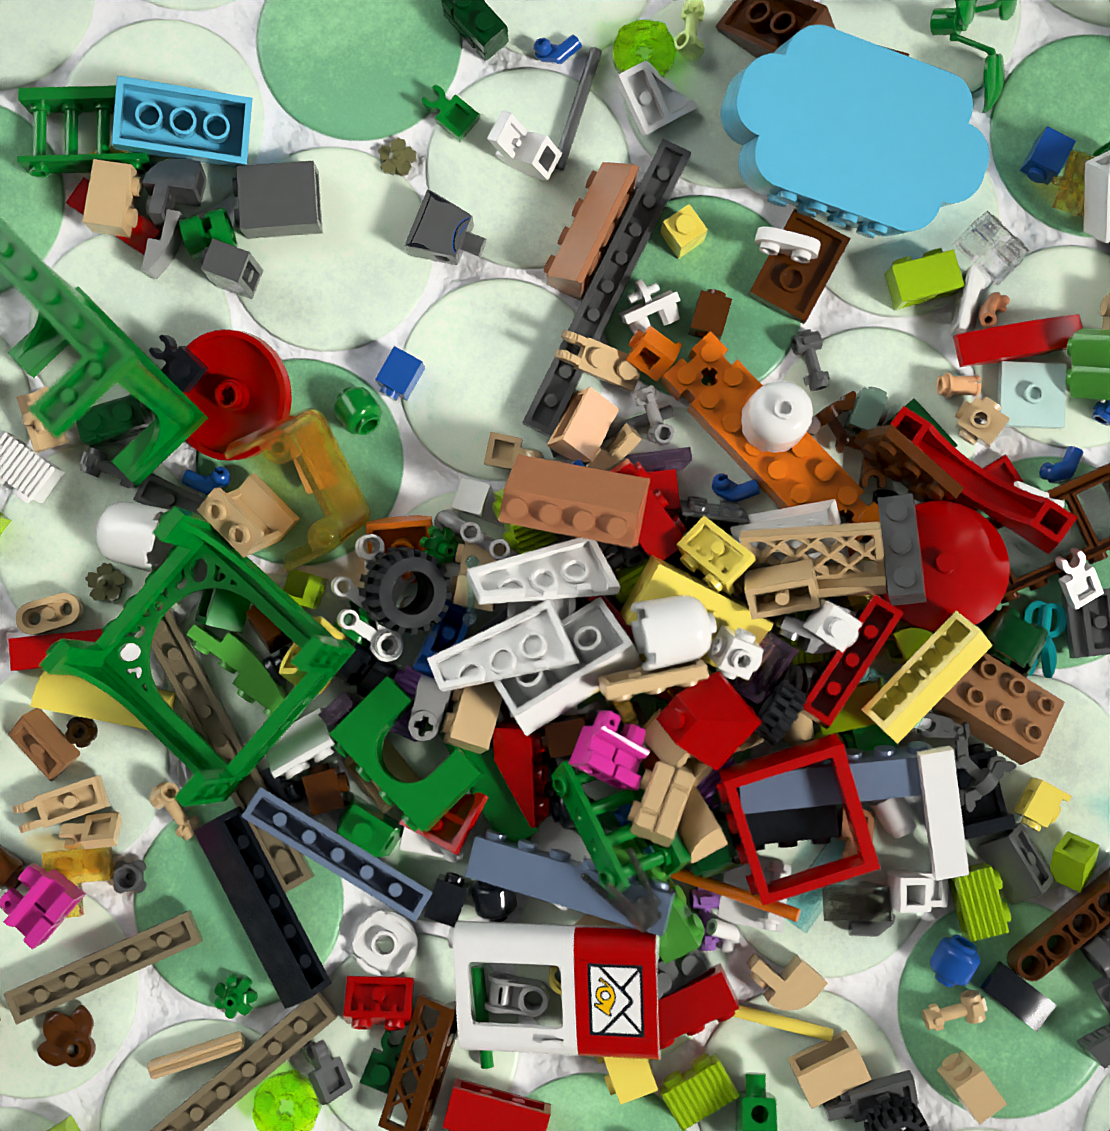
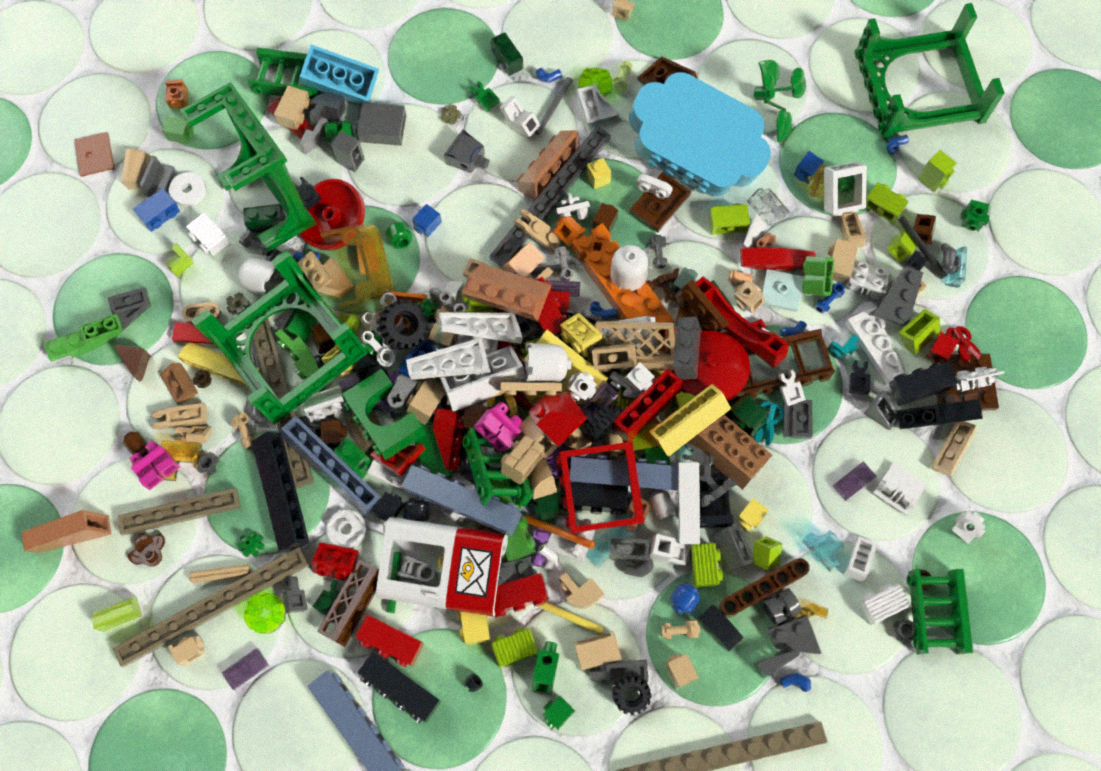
camera: 10 degrees right, 15 degrees down
tan hips [16,386,69,453] -> none
clear smoke plant [581,848,662,933] -> none

